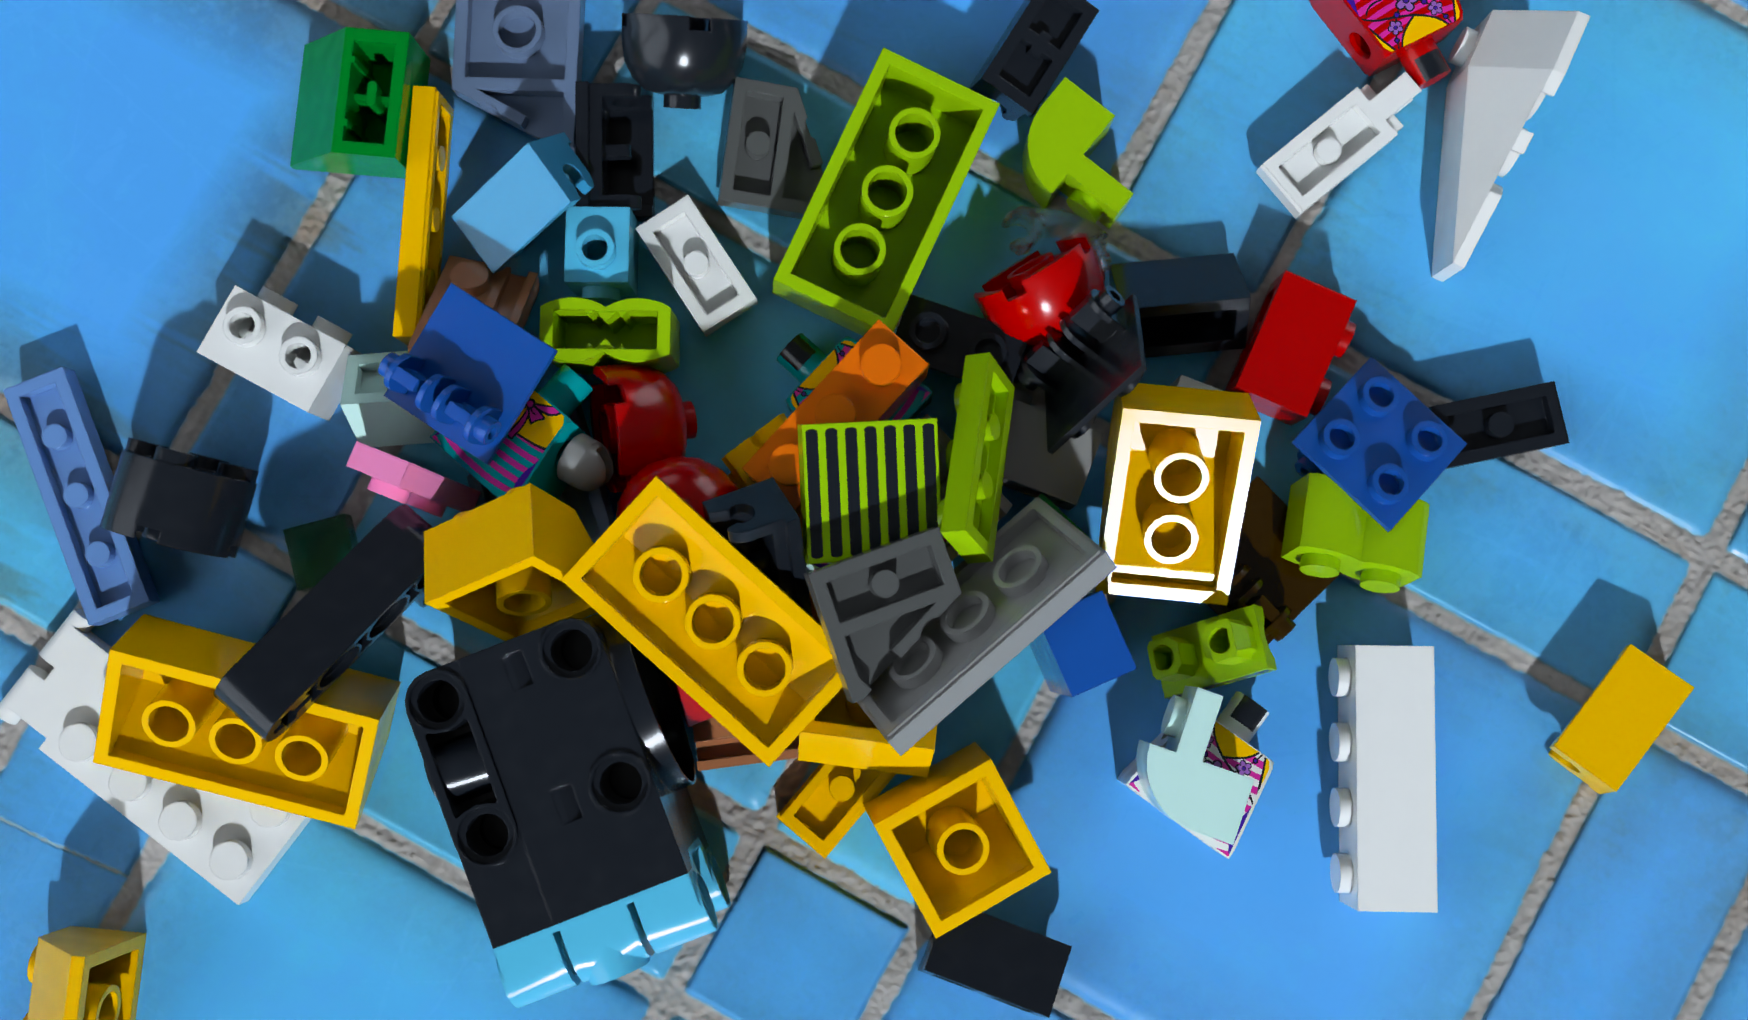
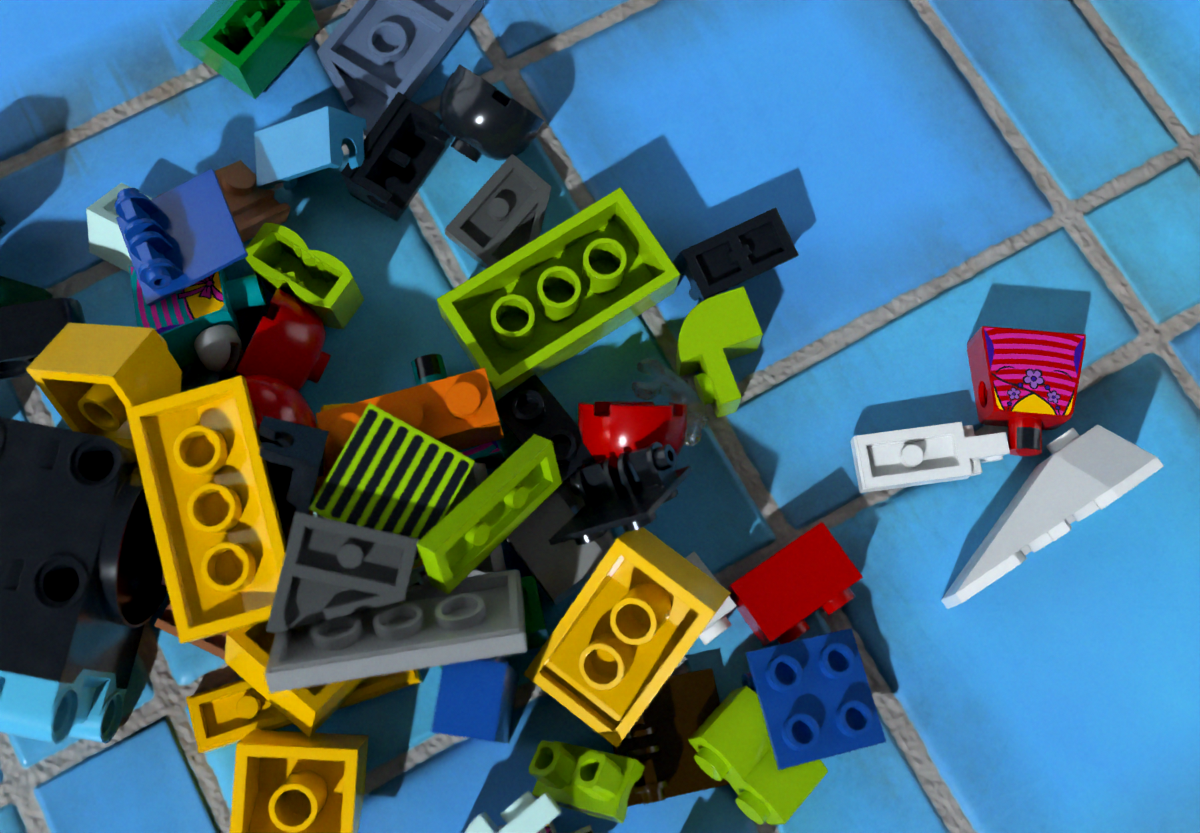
camera: 30 degrees right, 10 degrees down
white brick [197,285,361,421] -> none
bright pink wing [346,441,481,518] -> none
yellow tile [392,86,454,346] -> none
medium azure brick [564,206,639,305] -> none
white plate [635,195,758,337] -> none
black brick [1109,253,1251,358] -> none
black hinge [1429,381,1570,469] -> none

